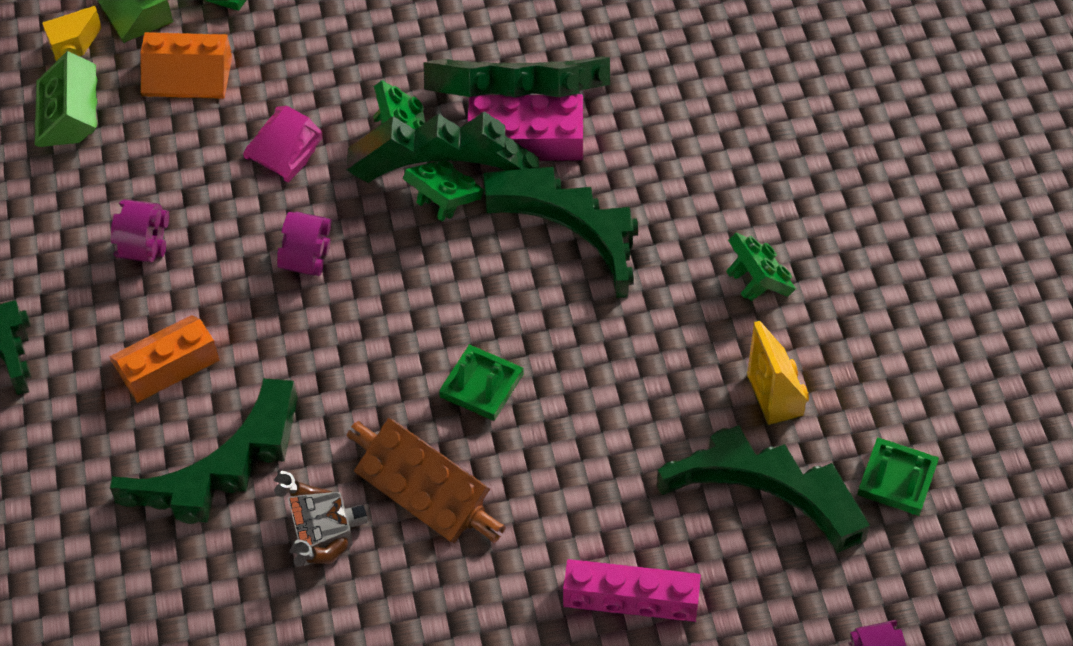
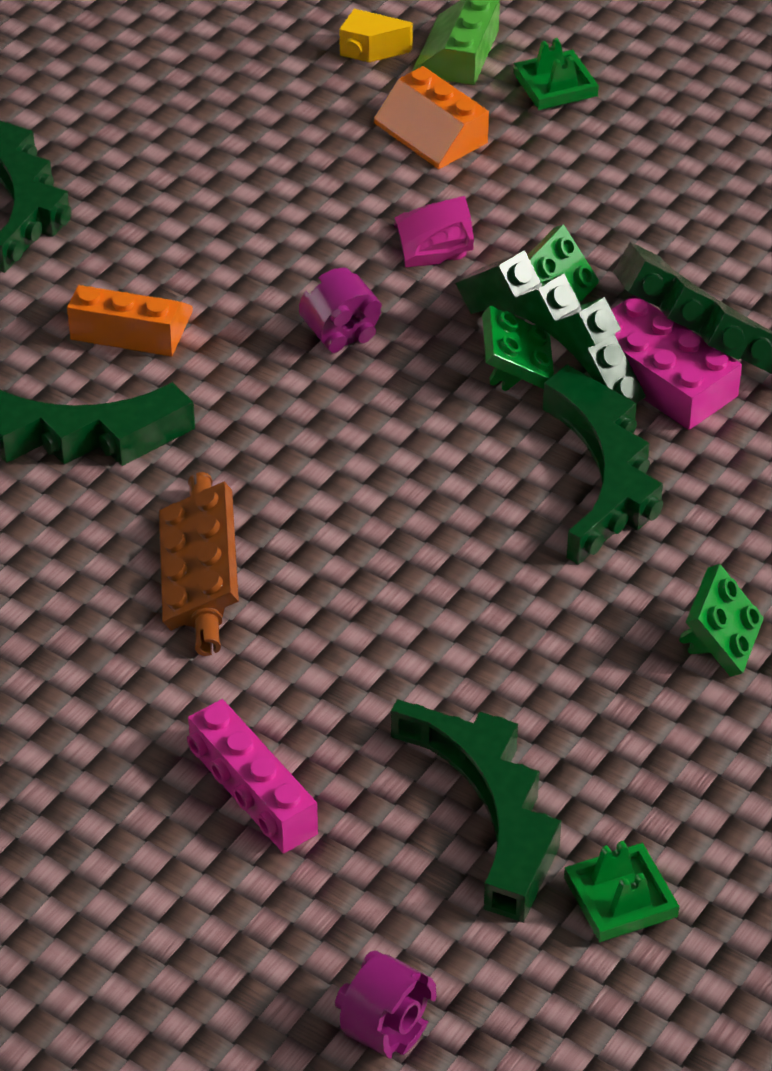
camera: 45 degrees right, 10 degrees down
bright green slope [35,51,98,147] -> none
magenta brick [111,199,170,263] -> none
torso [274,471,368,567] -> none
green plate [439,344,524,421] -> none
yellow slope [747,321,809,425] -> none

